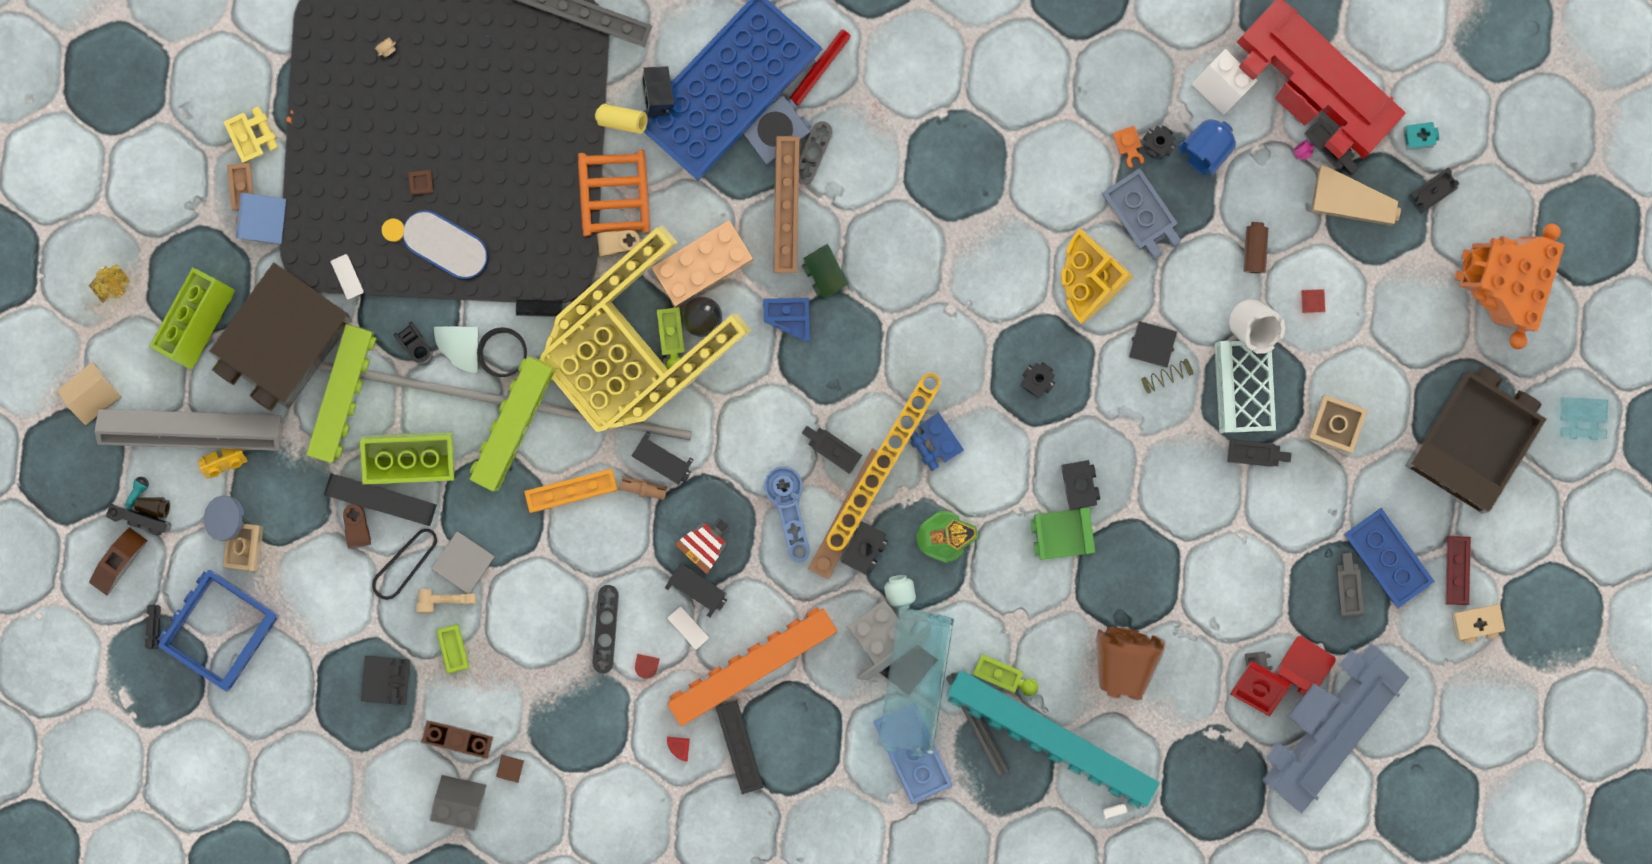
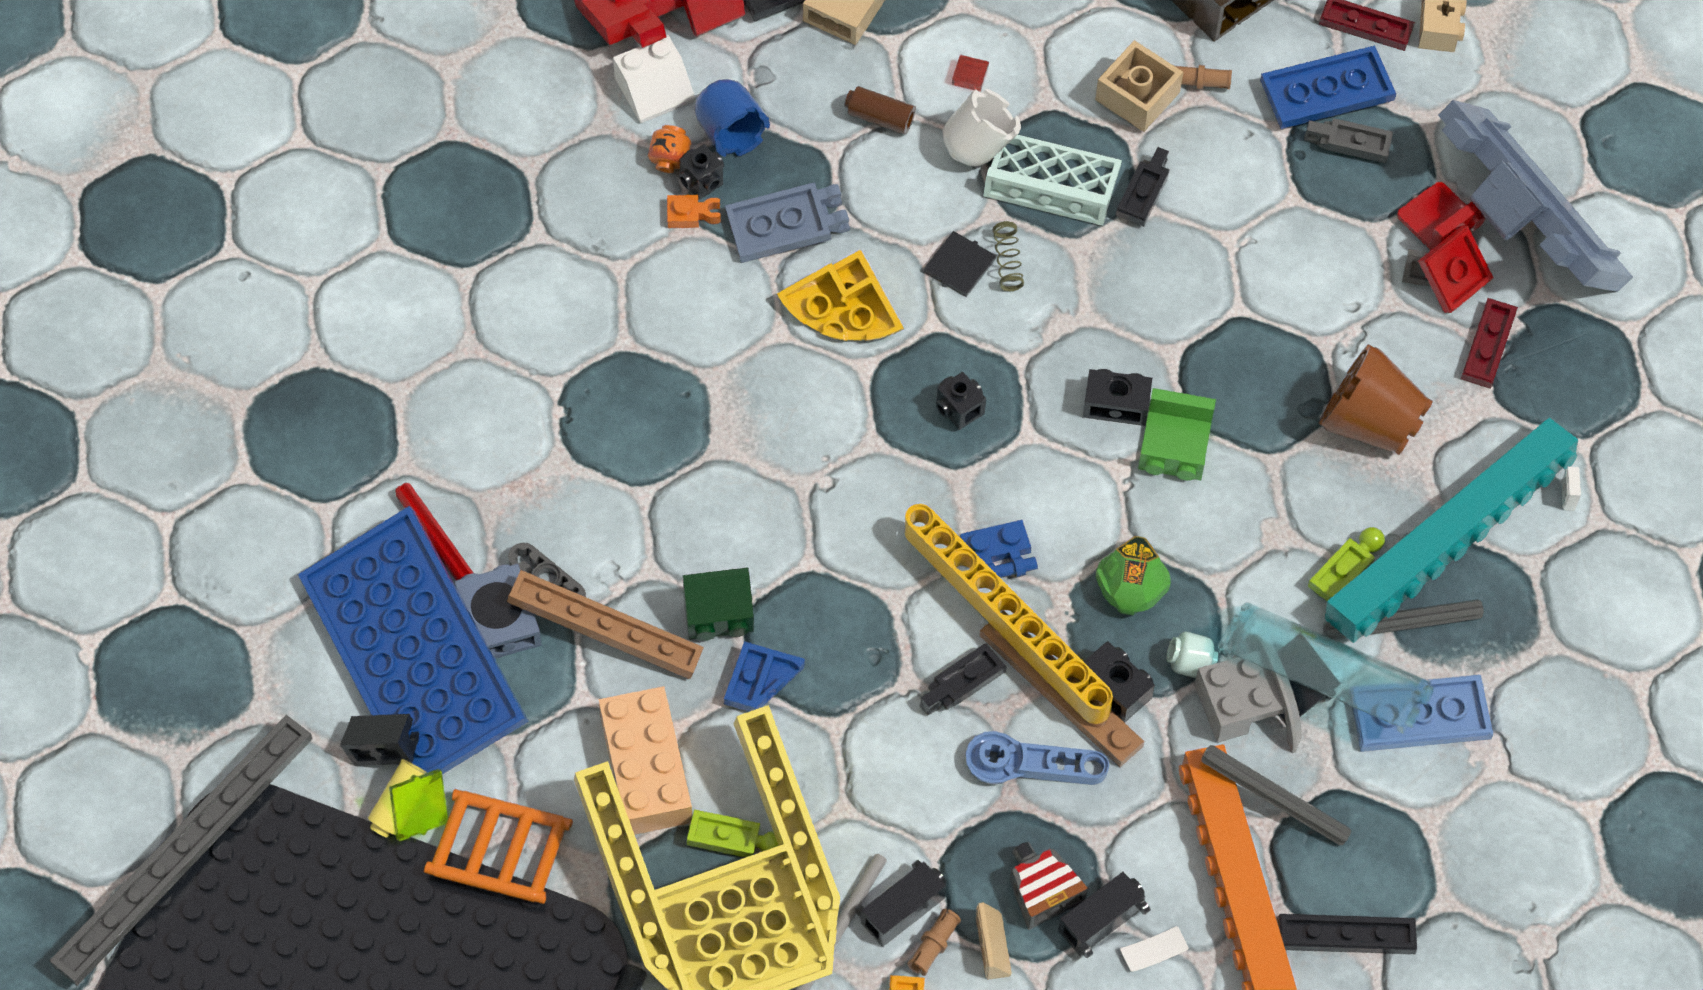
camera: 75 degrees left, 25 degrees down
tan piece [596,230,642,257] -> none
black piece [682,297,723,337] -> none
dark pink plate [1293,140,1314,160] -> none
none -> clear neon green piece [389,769,448,841]
none -> orange head [648,125,691,173]
none -> tan slope [975,902,1012,980]
none -> medium nougat pin [1175,65,1232,89]
none -> dark grey axle [1201,745,1351,845]
none -> dark red tile [1461,298,1518,389]

